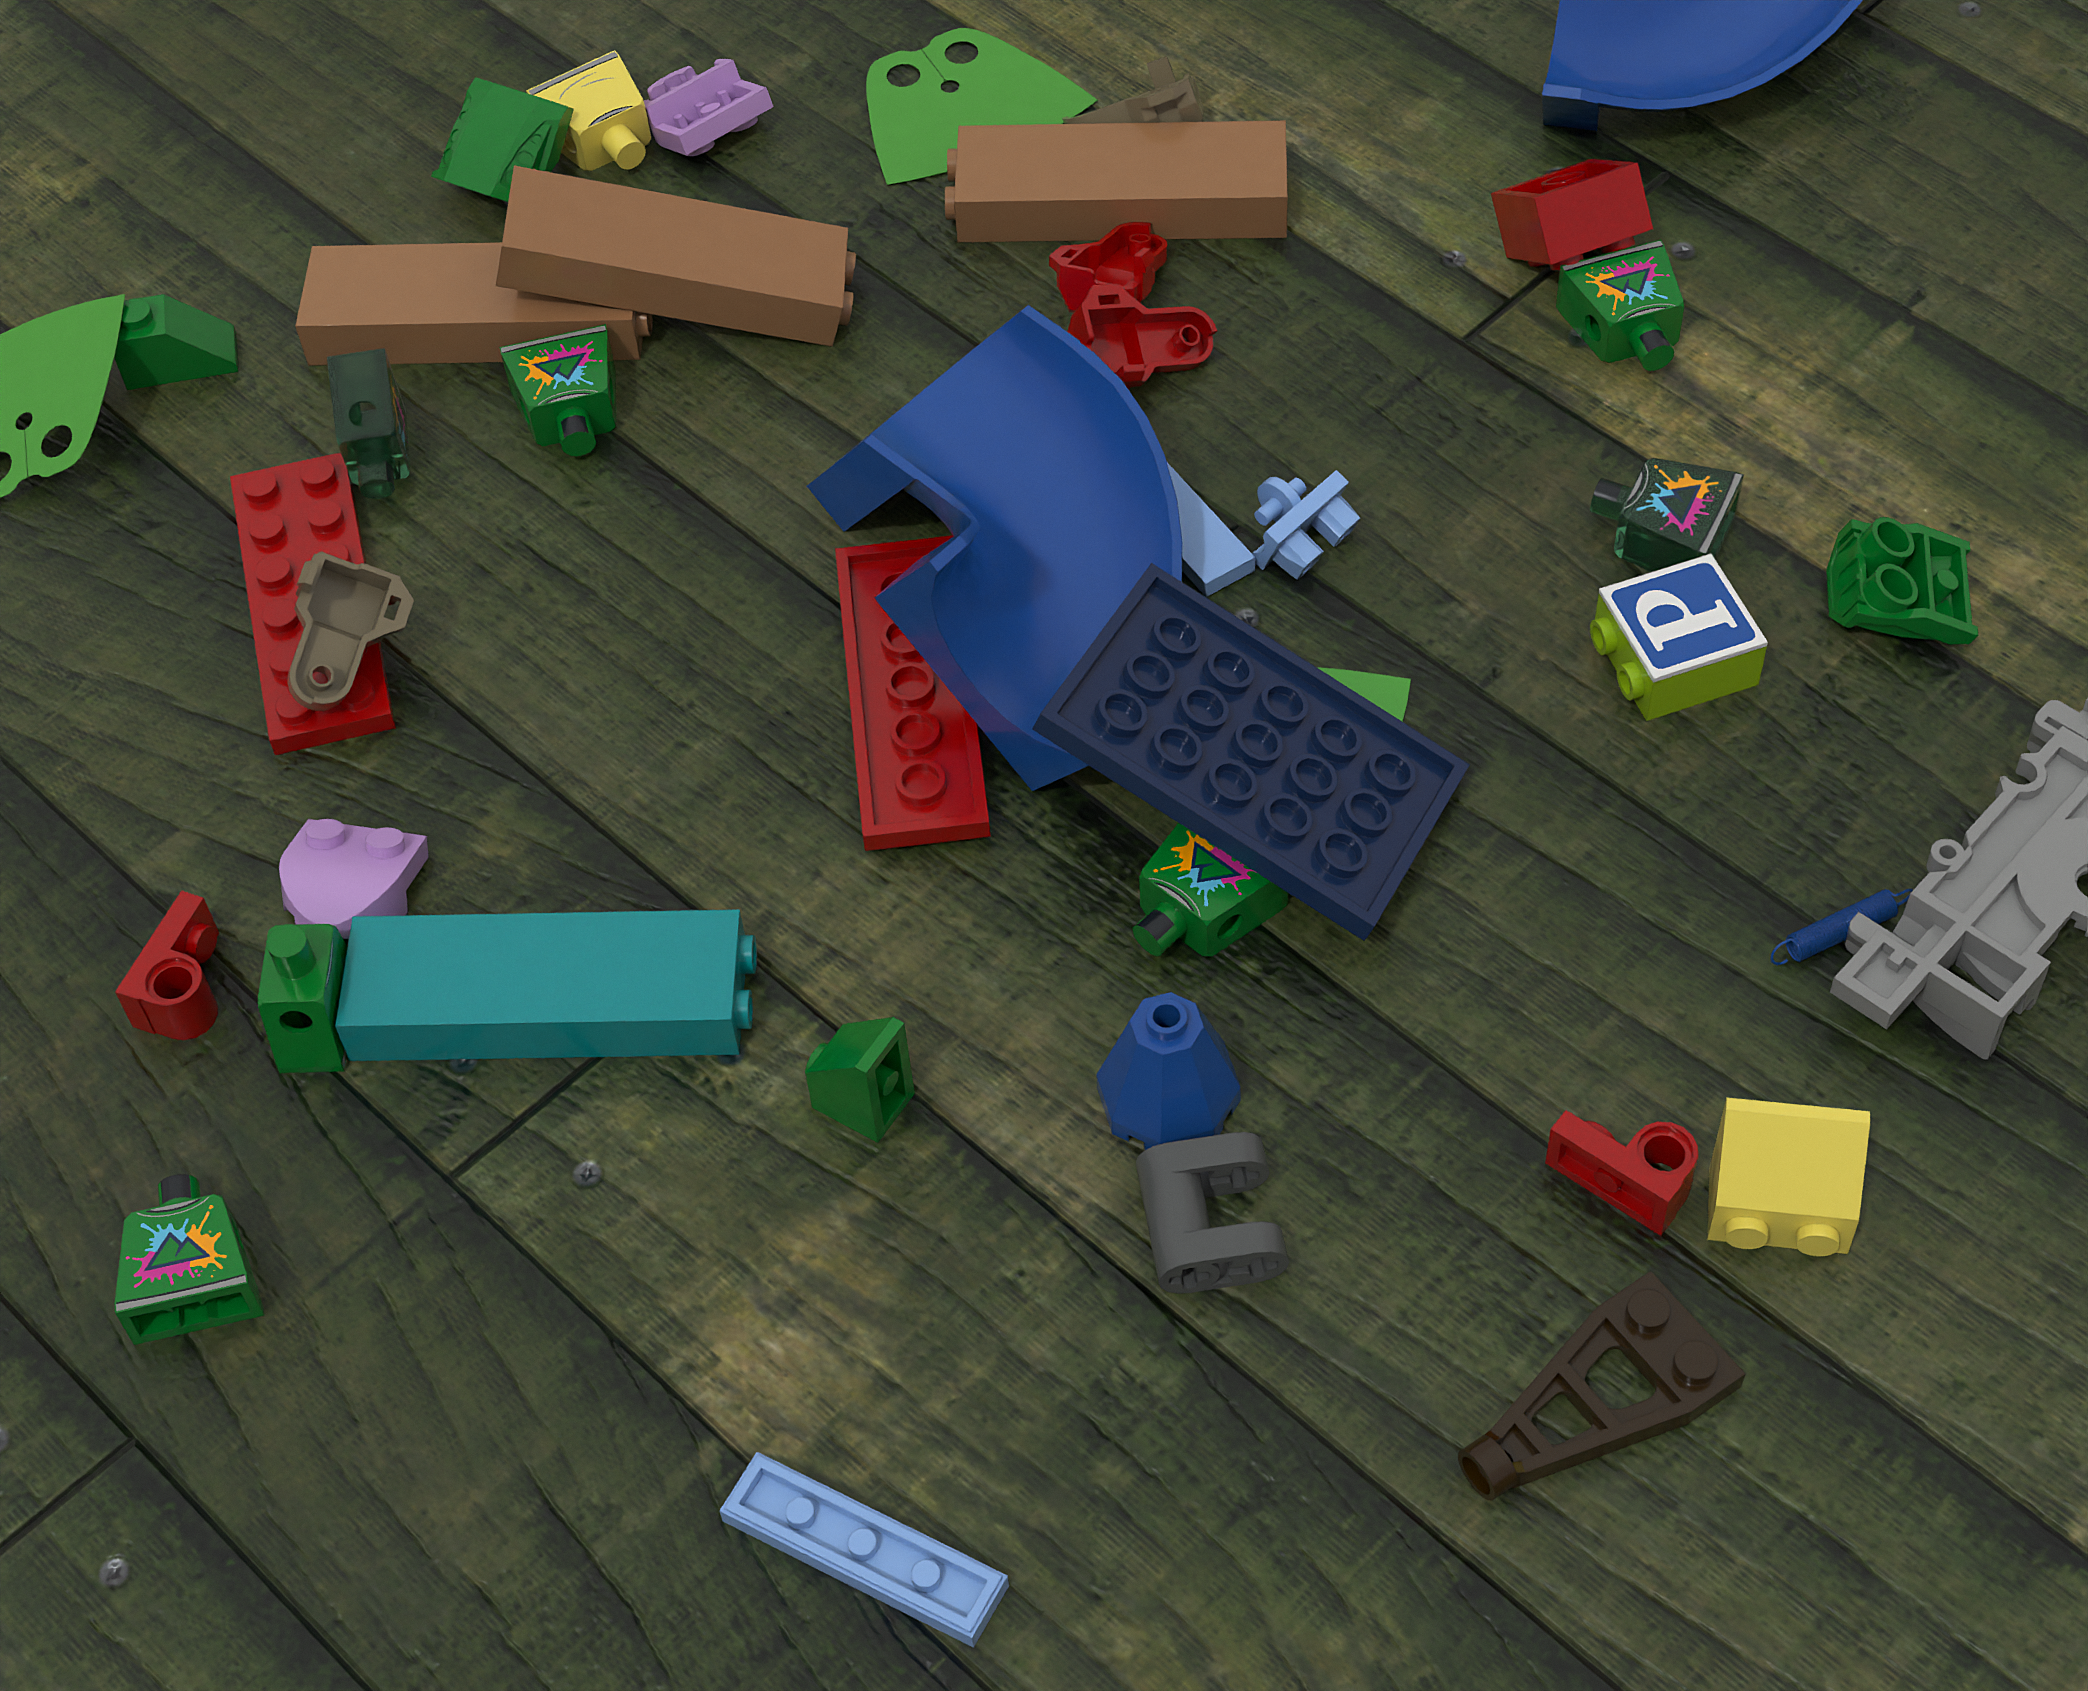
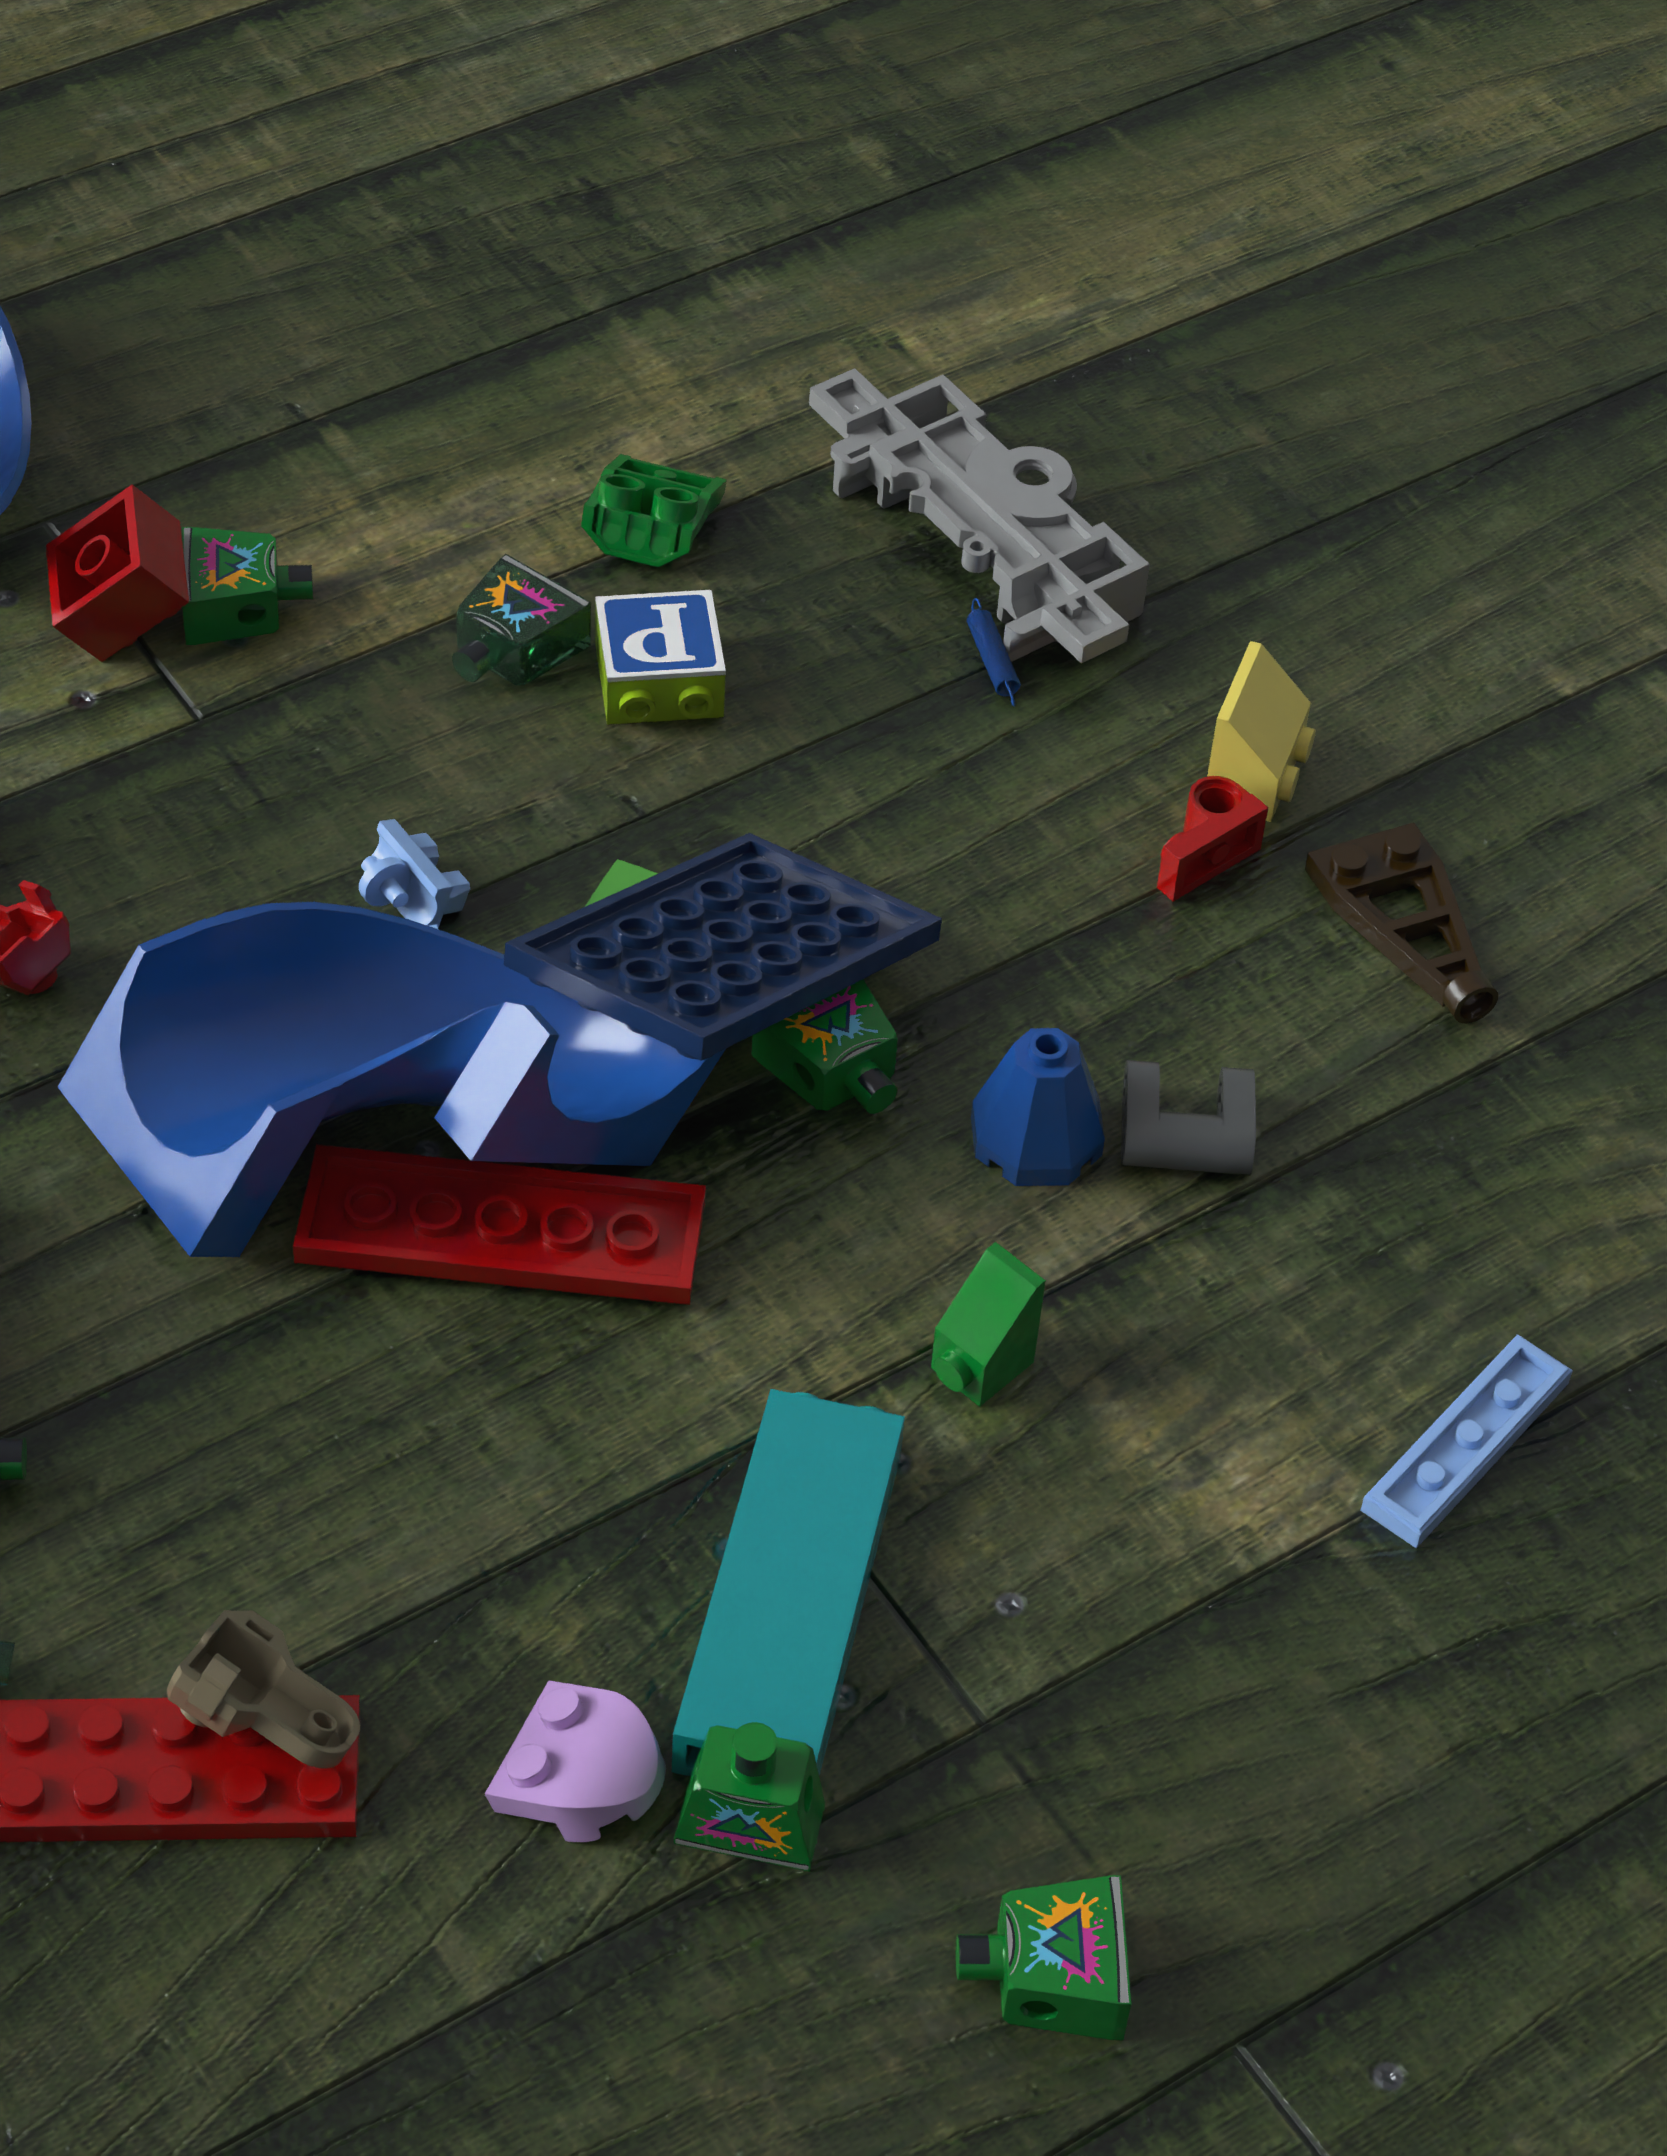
camera: 85 degrees left, 5 degrees down
red plate [115,890,220,1040] -> none
red piece [1067,284,1217,390] -> none

